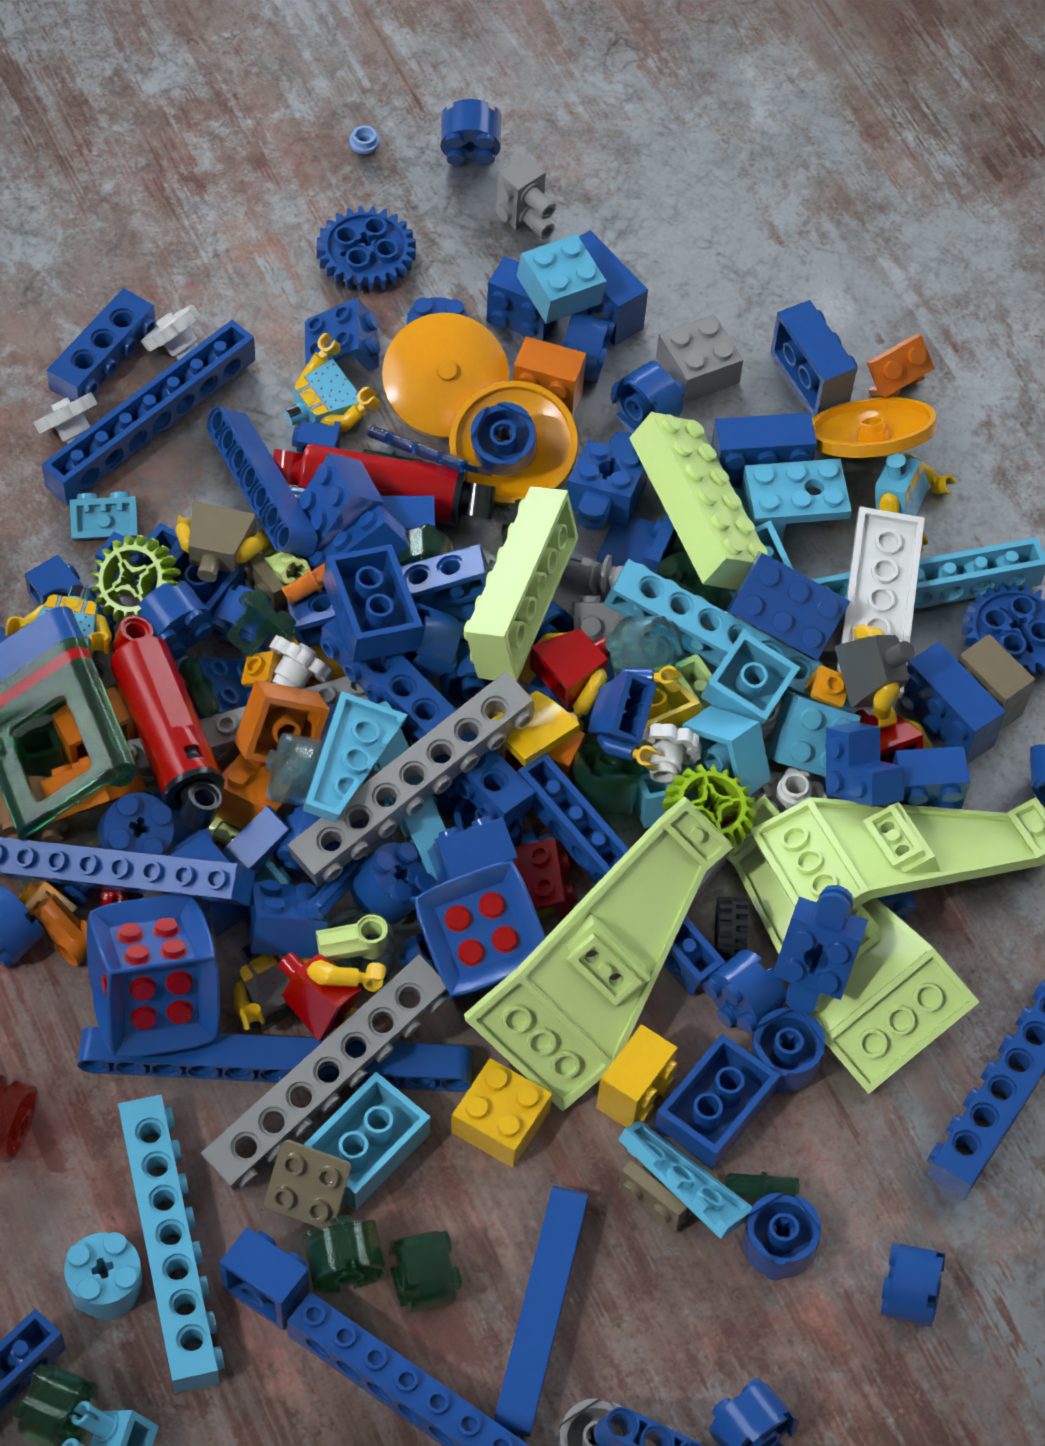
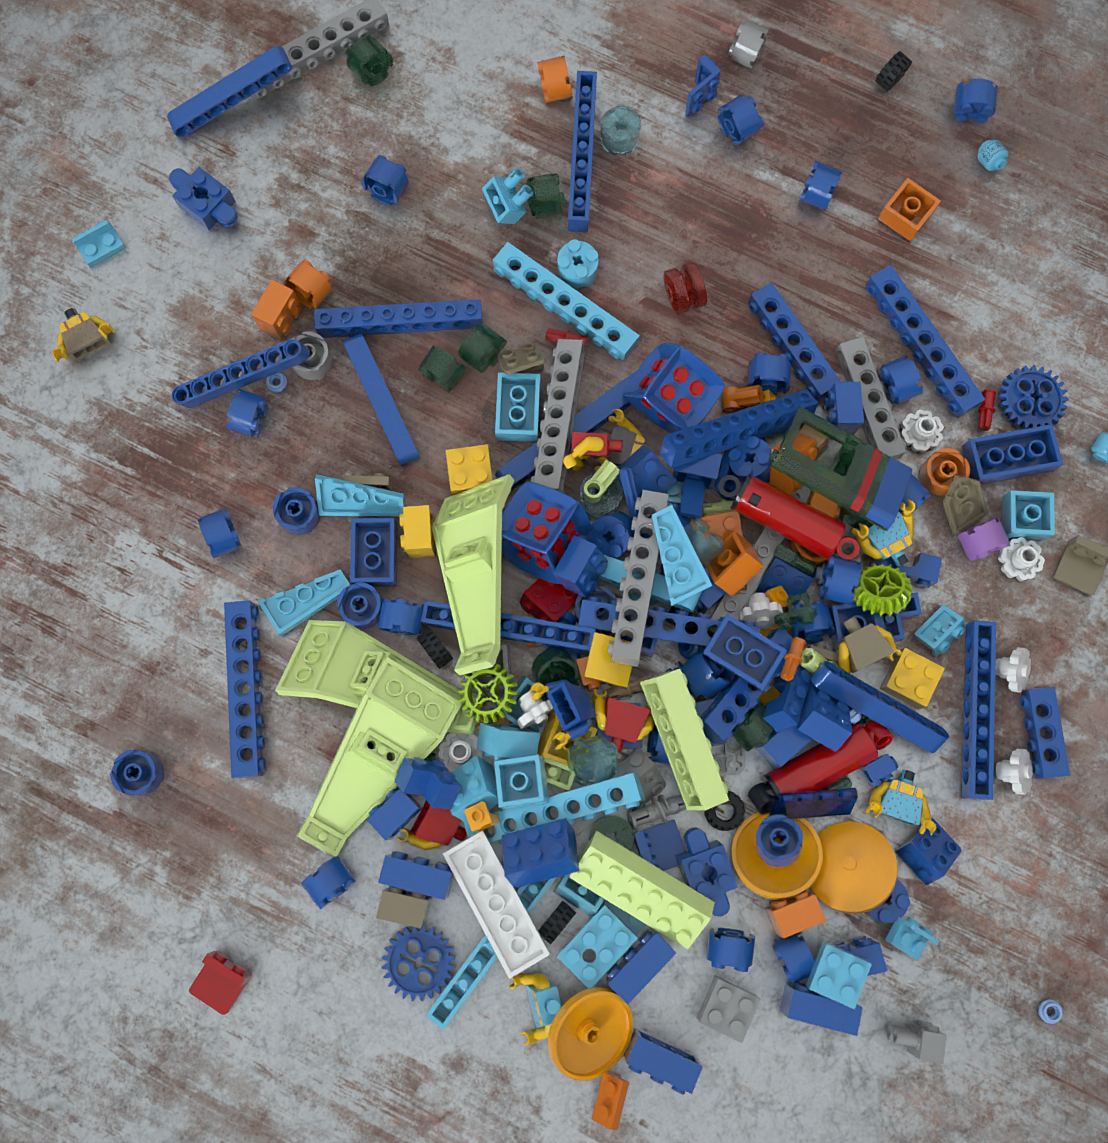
camera: 145 degrees right, 20 degrees up
blue brick [219,1227,310,1330] -> none
blue gear [316,206,416,293] -> none
blue brick [440,99,501,165] -> none
clear green axle [725,1172,800,1200] -> none
blue brick [772,885,868,1014] -> none
dark grey torso [834,624,915,729] -> none
none -> medium azure wing [257,570,351,636]
none -> black tyre [538,901,576,945]
none -> red axle [545,328,587,348]
none -> yellow brick [880,648,945,709]
none -> medium azure bracket [885,917,940,961]

